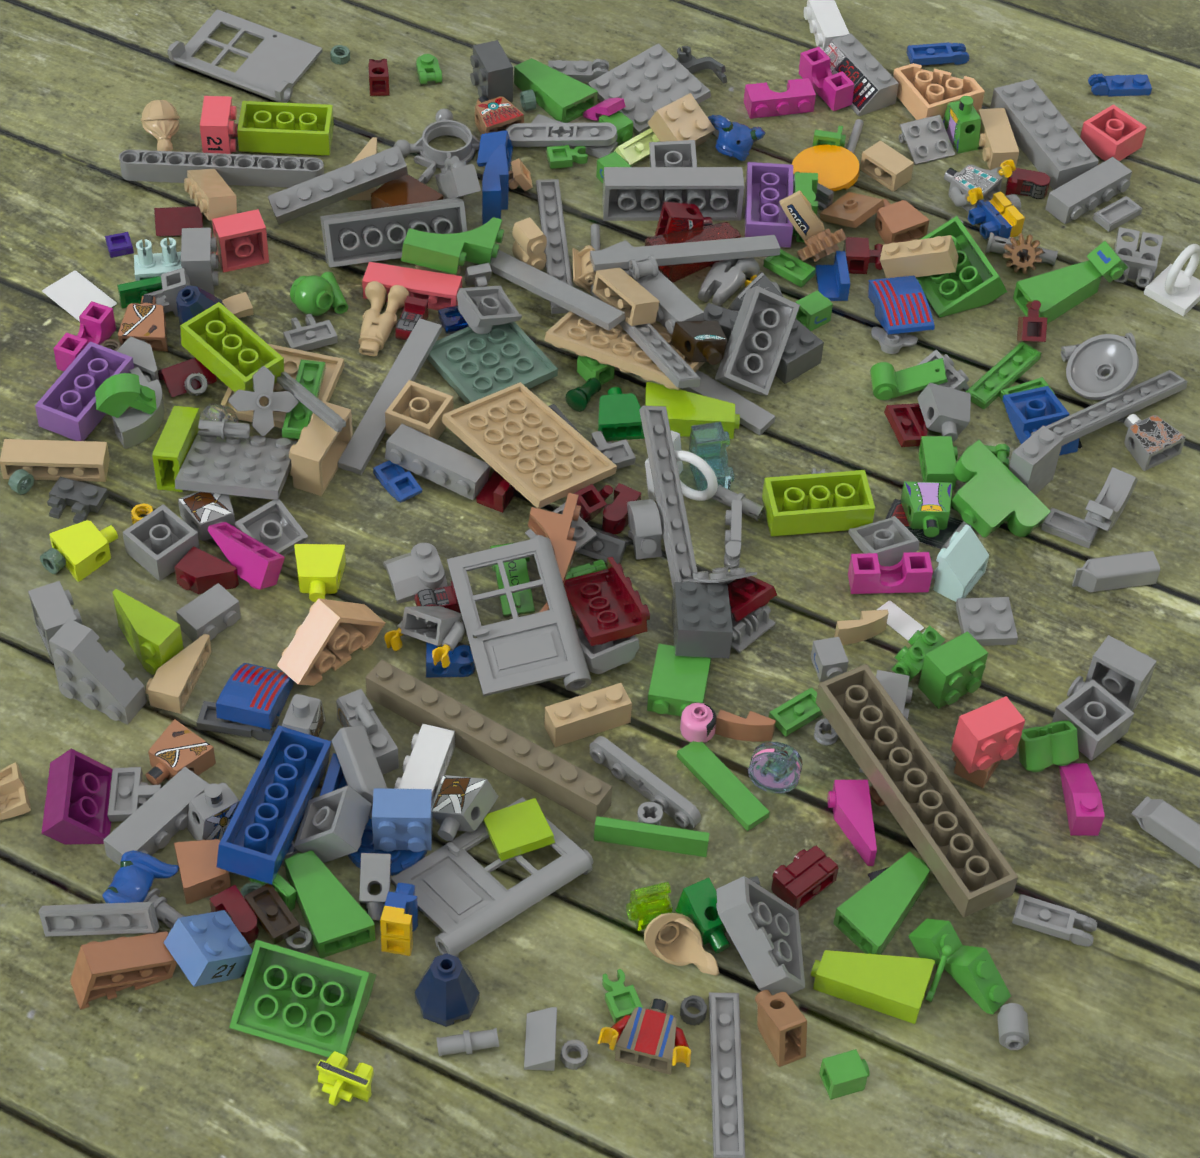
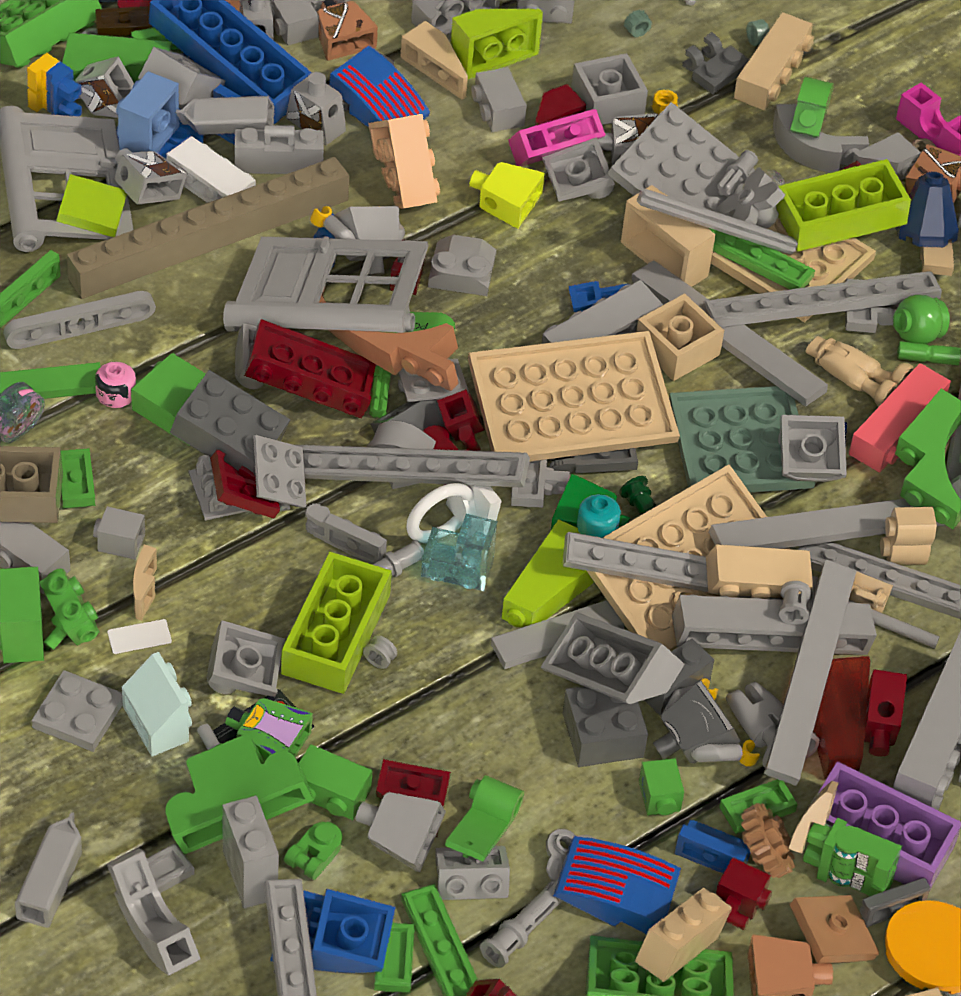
camera: 115 degrees right, 0 degrees up
medium lavender brick [35,342,134,441] -> none
neon yellow torso [49,520,118,582] -> none
lime slope [152,406,200,492] -> none
dark red leg [395,296,429,340] -> none
light grey tile [464,263,492,287] -> none
tan brick [544,683,632,747] -> none
light grey bush [637,802,663,825] -> none
dark brown torso [671,320,727,365] -> none
nougat slope [715,709,776,742] -> none
dark pink arch [848,552,933,594] -> none
none -> light grey pin [480,880,563,968]
none -> teal head [577,494,621,538]
none -> light grey tile [703,271,942,327]

